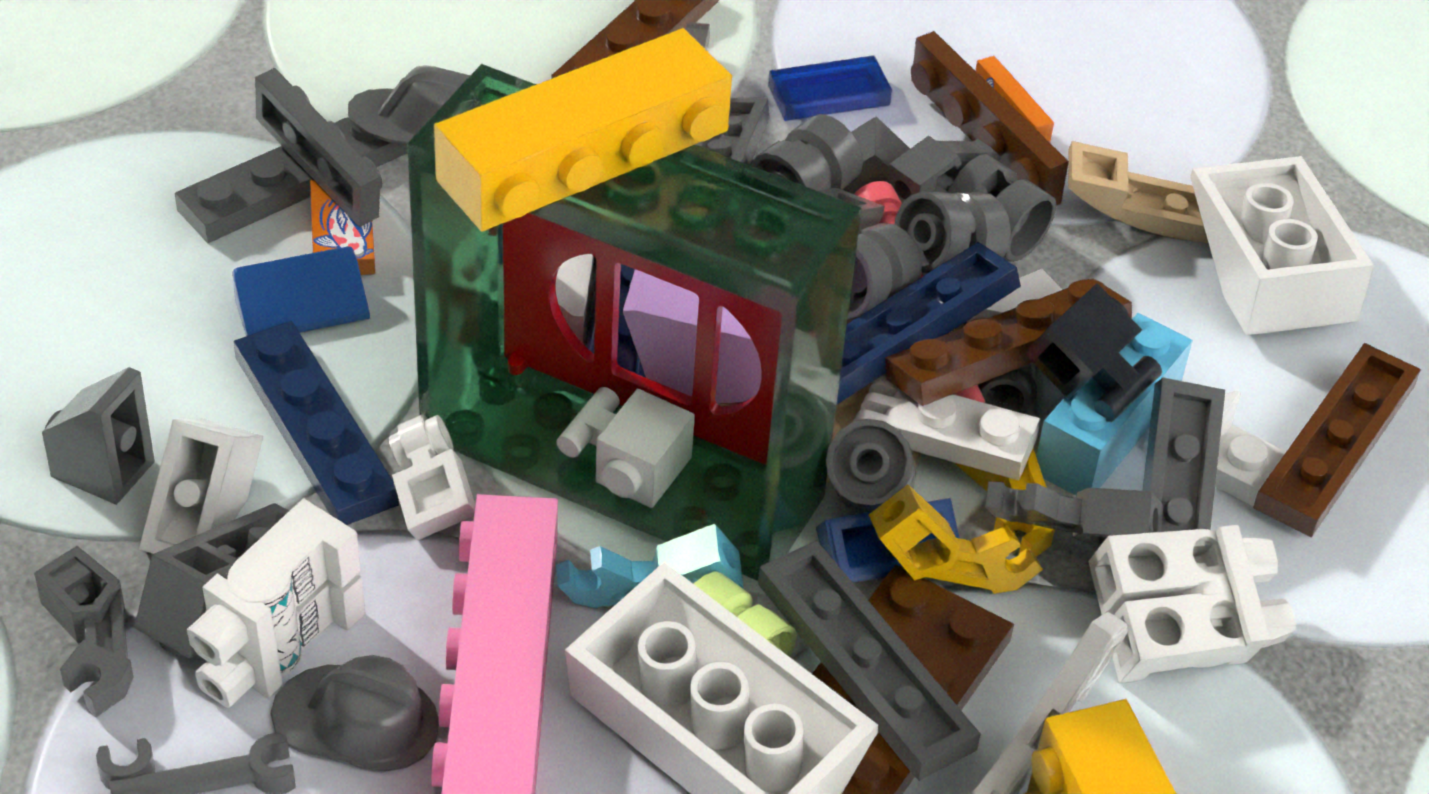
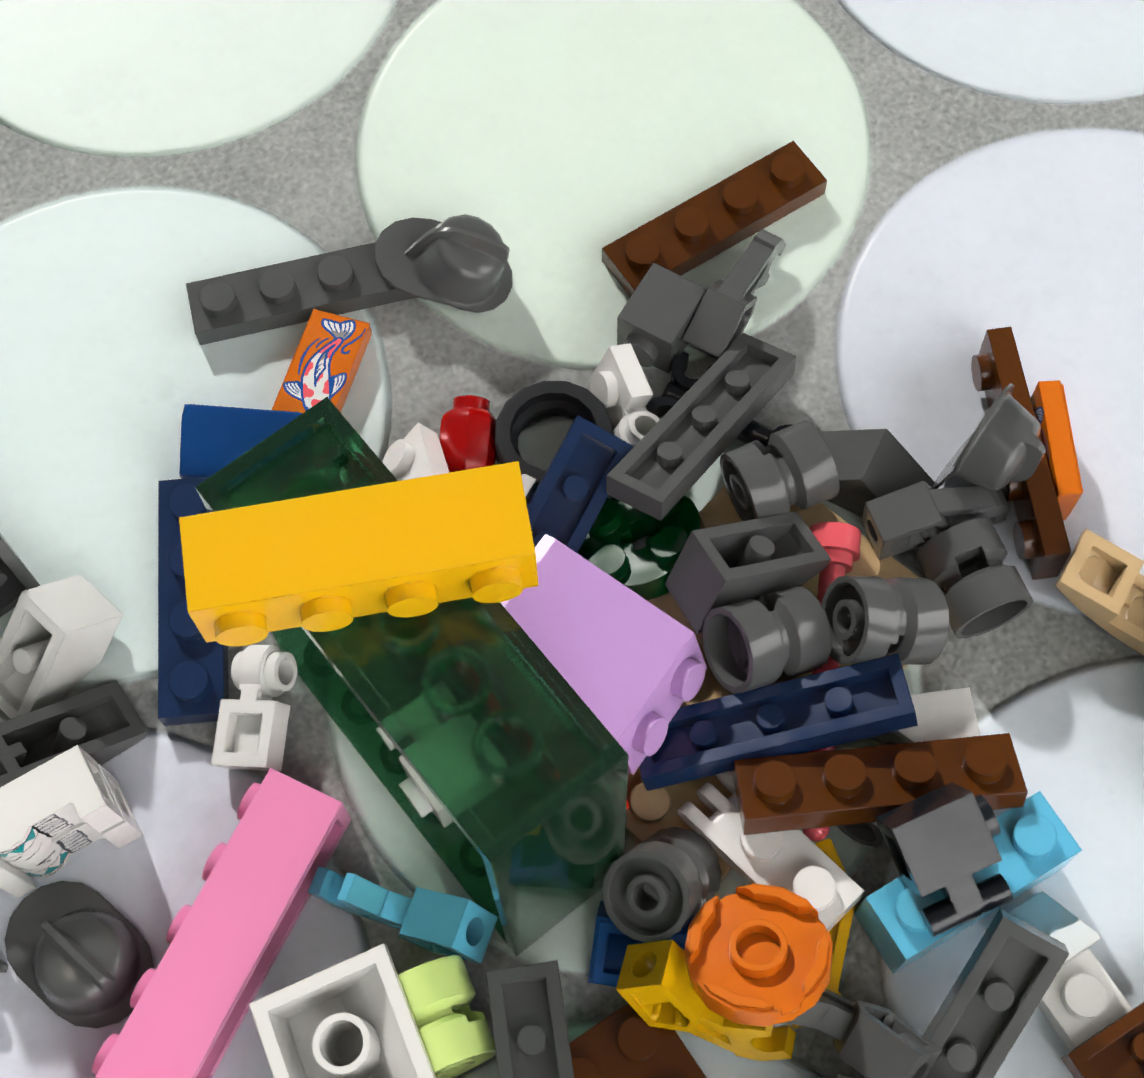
camera: 30 degrees right, 20 degrees up
dark grey plate [255,68,382,227] -> none
clear blue tile [768,55,892,121] -> none
none -> orange tile [684,884,833,1027]
none -> dark grey piece [932,383,1046,491]

